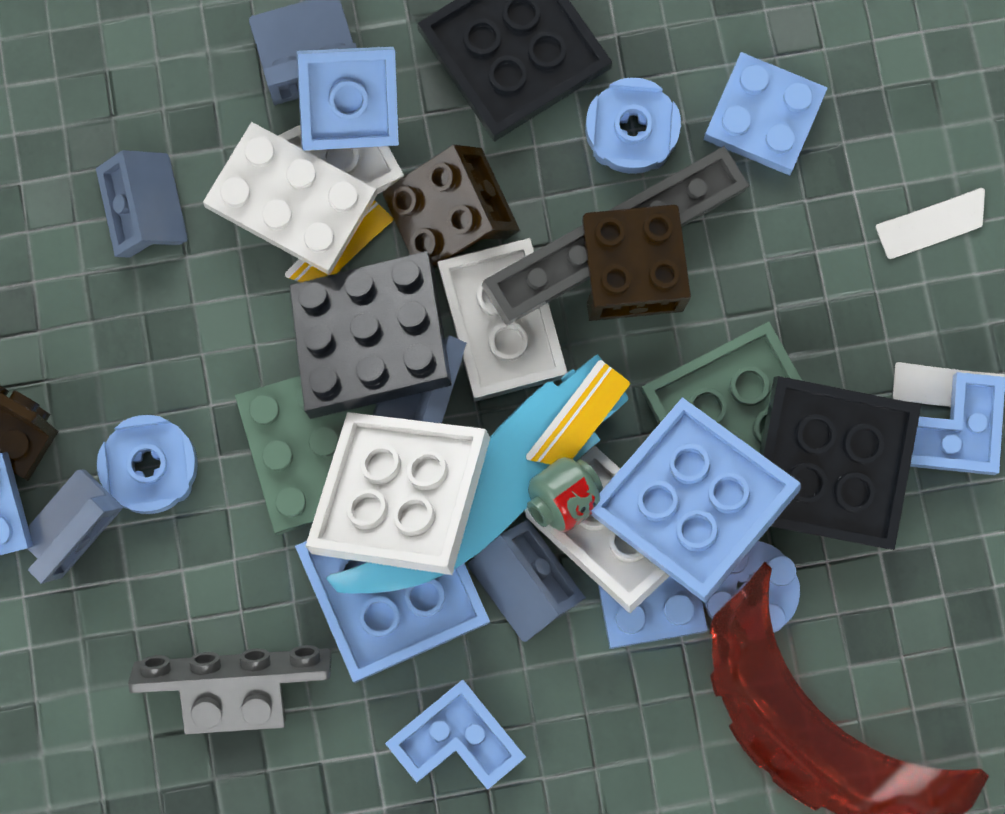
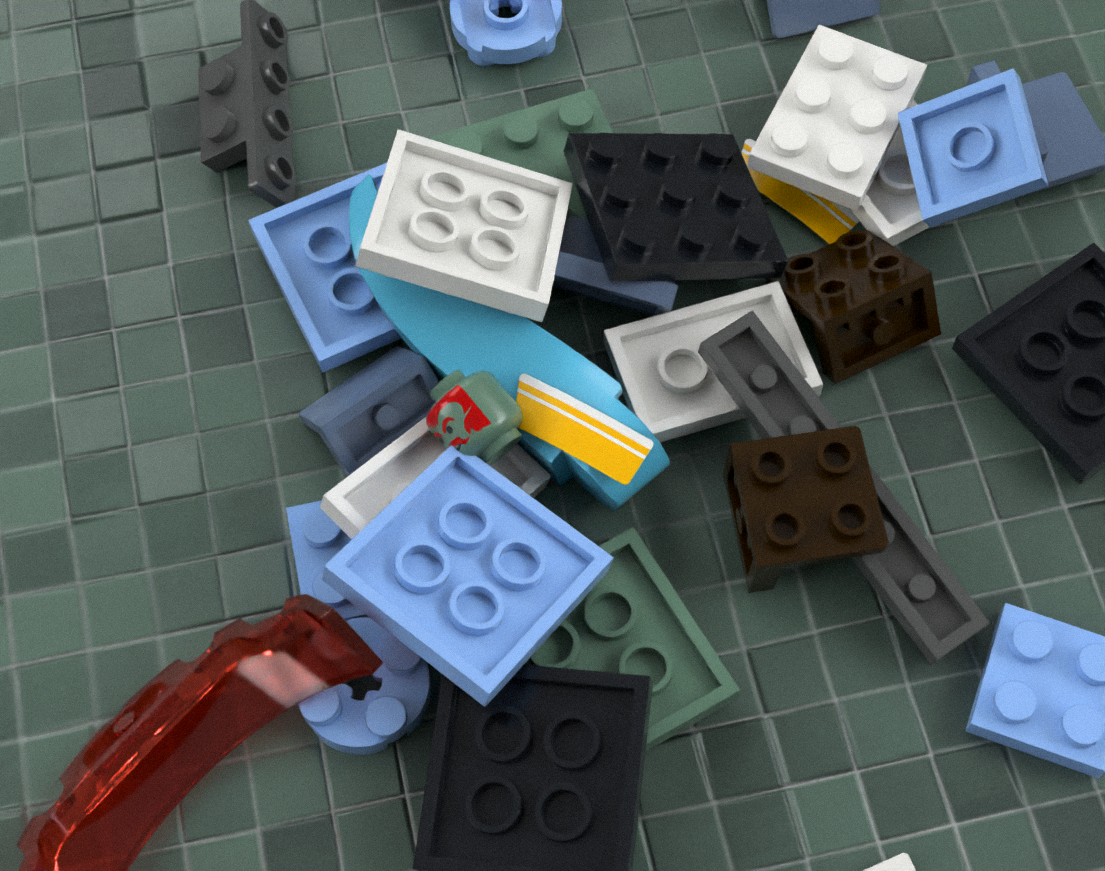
camera: 90 degrees right, 15 degrees down
light blue plate [385,679,526,790] -> none
light blue plate [586,78,681,174] -> none

